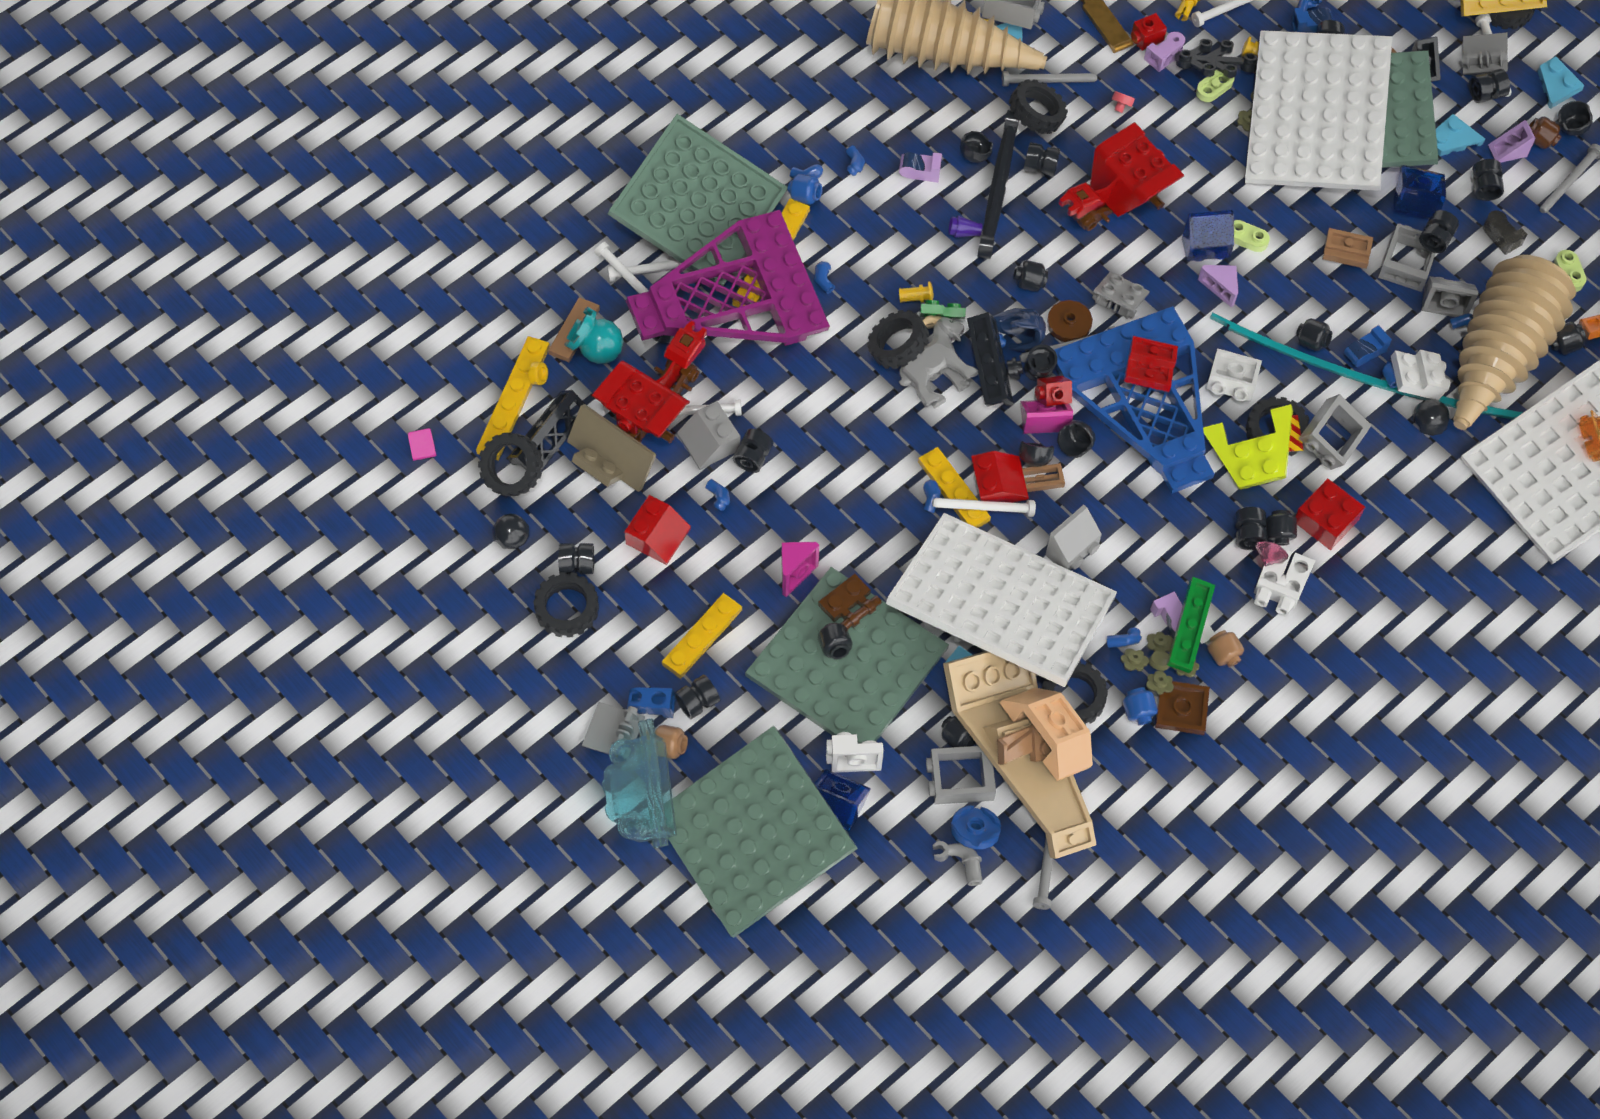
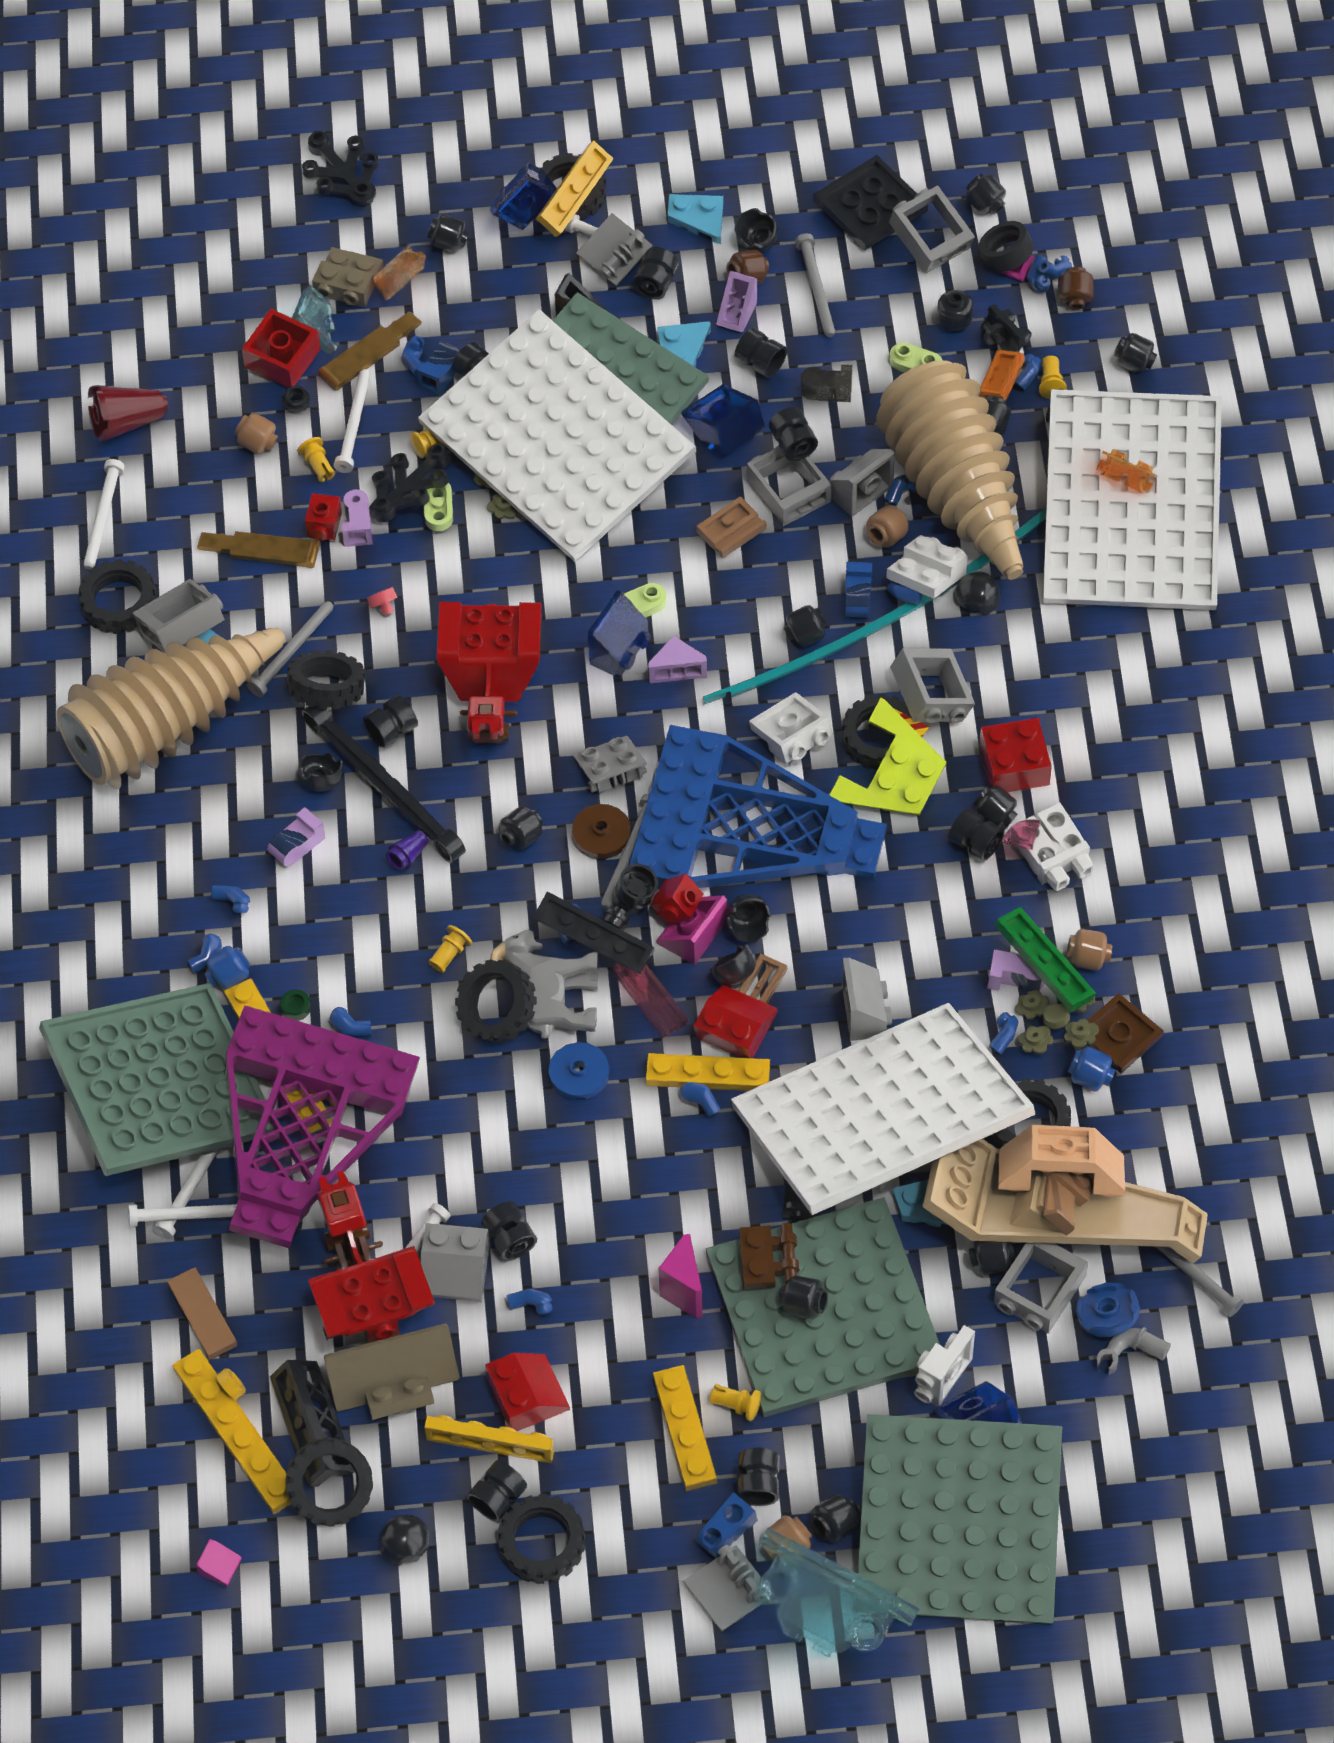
camera: 50 degrees left, 5 degrees down
teal tile [564,307,624,364] -> none
plate [919,300,966,319] -> none
white bar [932,498,1036,517] -> none
dark blue hair [993,308,1046,351] -> none
red slope [1124,336,1178,392] -> none
none -> dark green tile [280,989,311,1021]
none -> yellow plate [425,1415,554,1463]
none -> blue plate [548,1042,610,1100]
none -> clear pink tile [613,964,688,1038]
none -> yellow pin [710,1384,761,1421]
none -> black head [810,1494,859,1543]
none -> medium nougat head [866,506,908,548]

